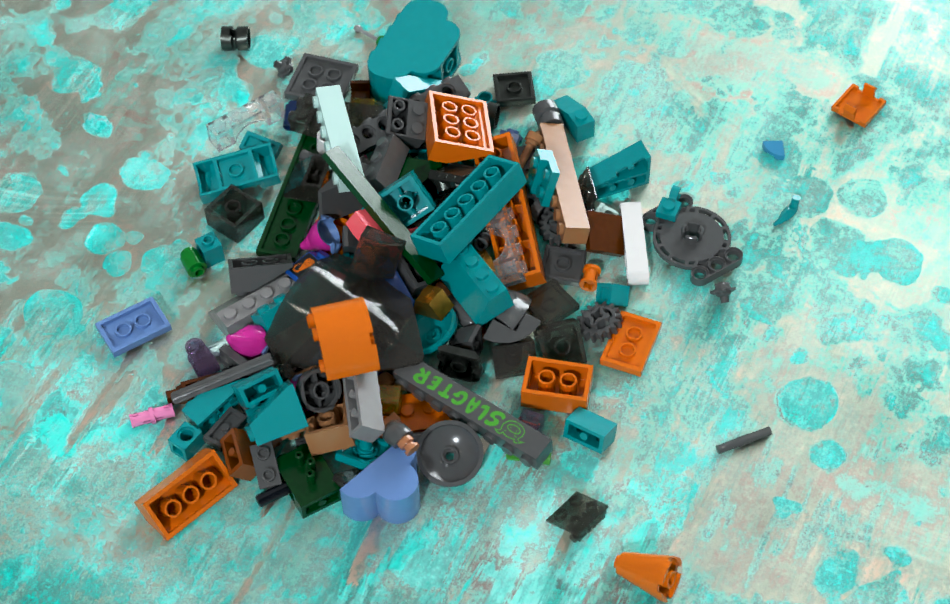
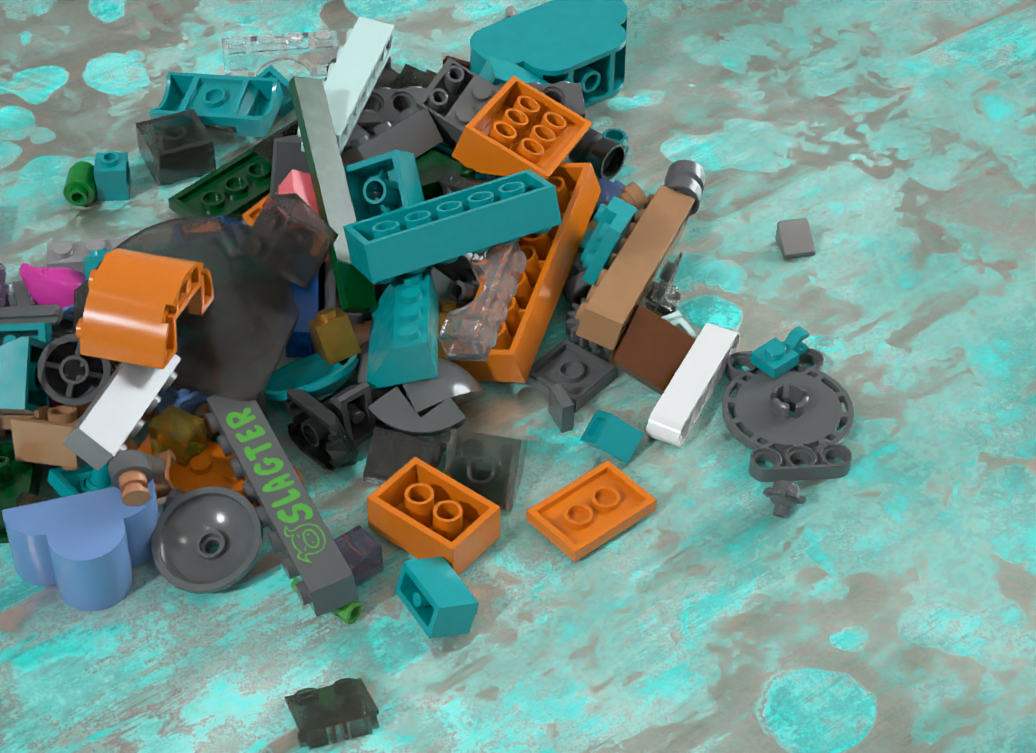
camera: 25 degrees right, 10 degrees down
dark grey slope [228,253,293,296] -> none
dark grey plant [273,56,294,79] -> none
dark grey plate [284,53,359,104] -> none
hat [300,214,342,255] -> none
pearl dark grey plate [493,71,536,107] -> none
clear smoke tile [526,279,580,330] -> none
teal slope [553,95,595,143] -> none
dark grey gear [576,302,623,343] -> none
orange bush [579,264,601,292] -> none
teal wedge [584,140,651,200] -> none
dark grey piece [716,426,772,454] -> none
dark azure tile [762,141,785,160] -> none
teal bar [773,195,800,226] -> none
none -> dark grey tile [548,383,575,433]
none -> slope [775,218,815,259]

